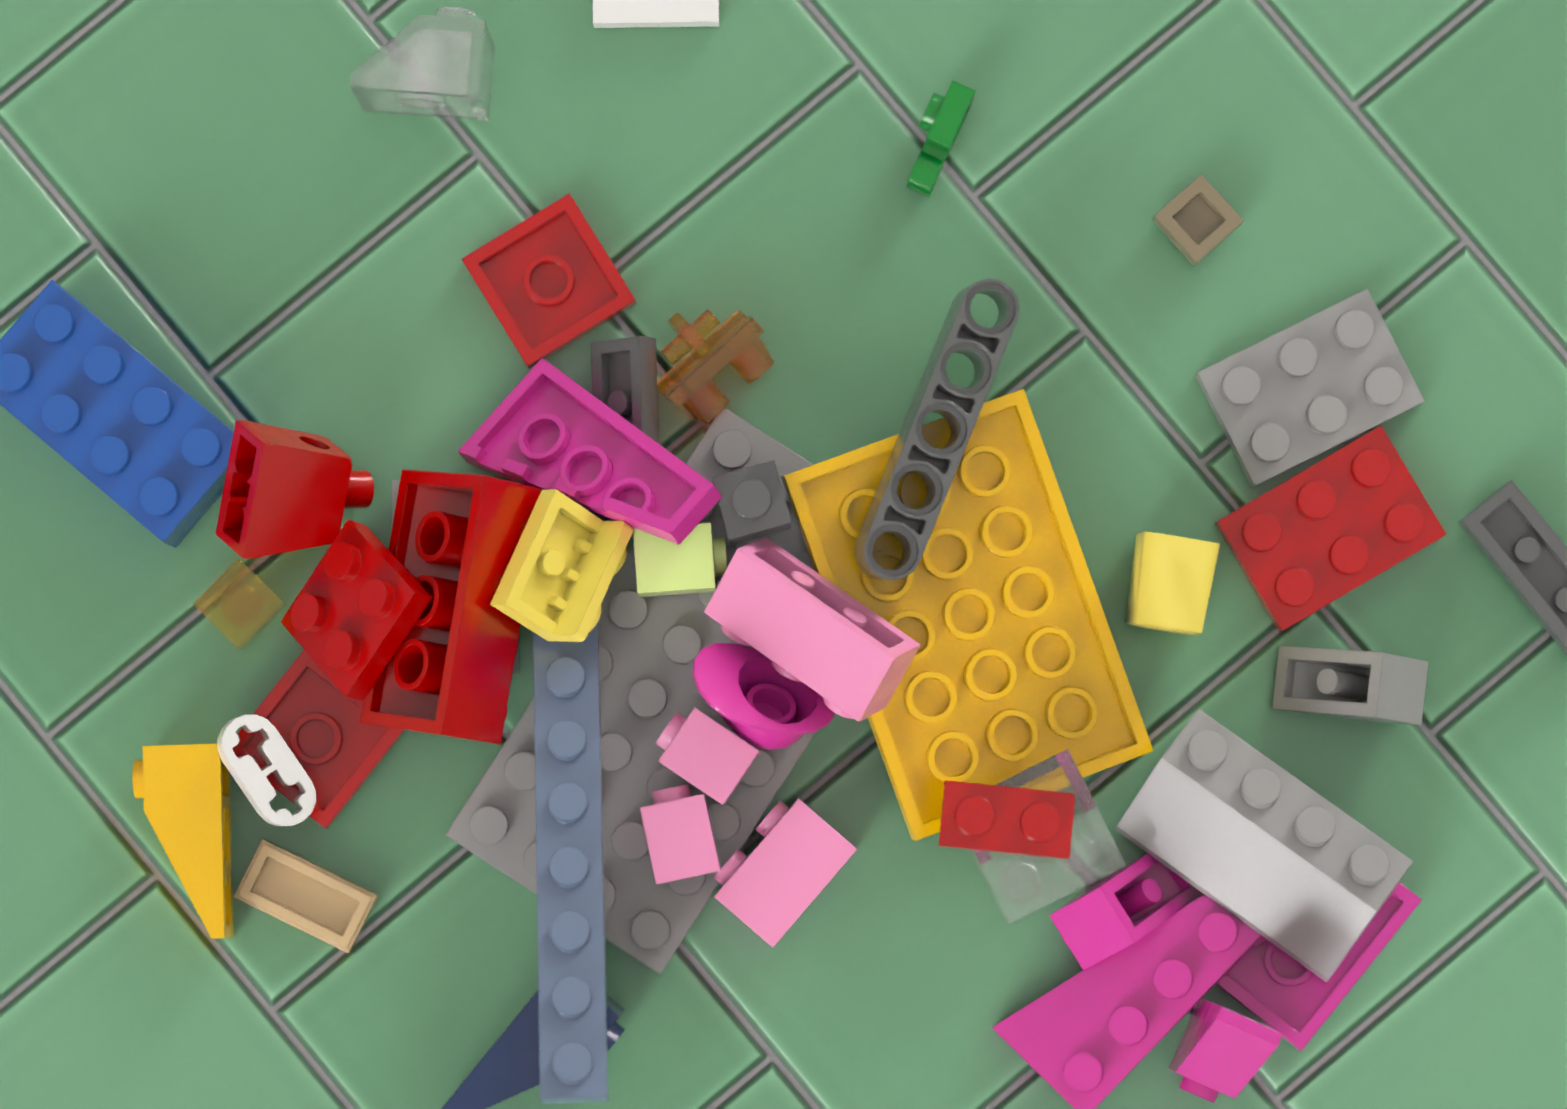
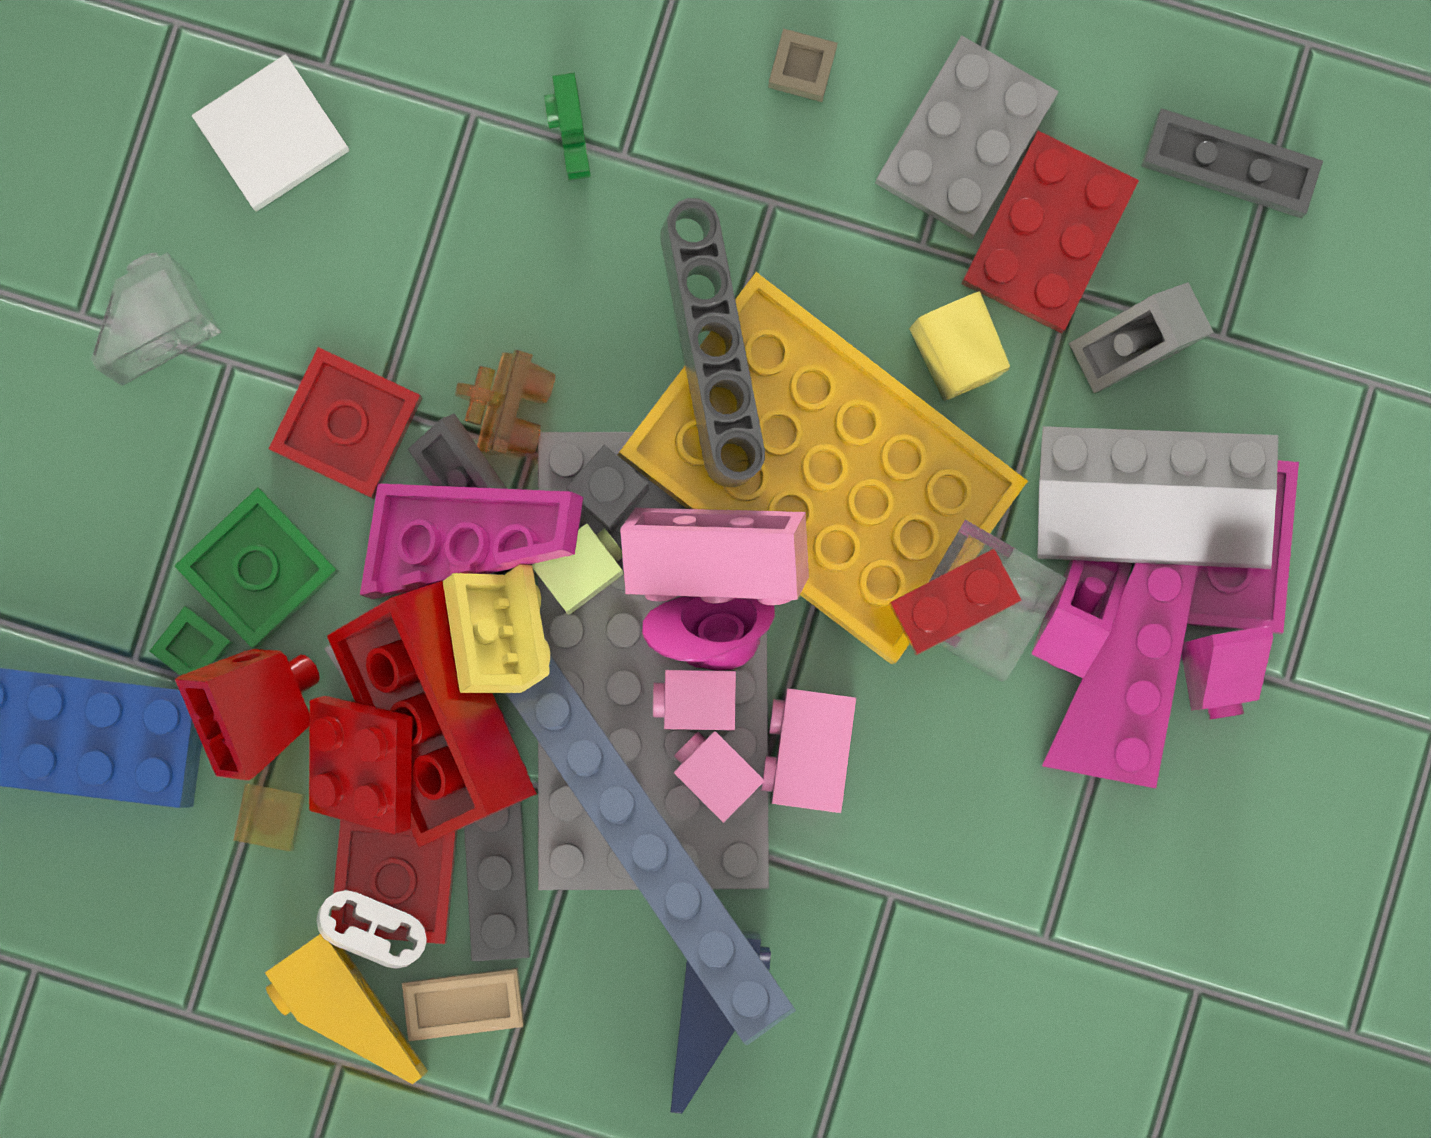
camera: 35 degrees left, 0 degrees up
none -> green plate [149,606,233,676]
none -> green plate [174,487,339,649]
none -> dark grey plate [464,801,531,961]

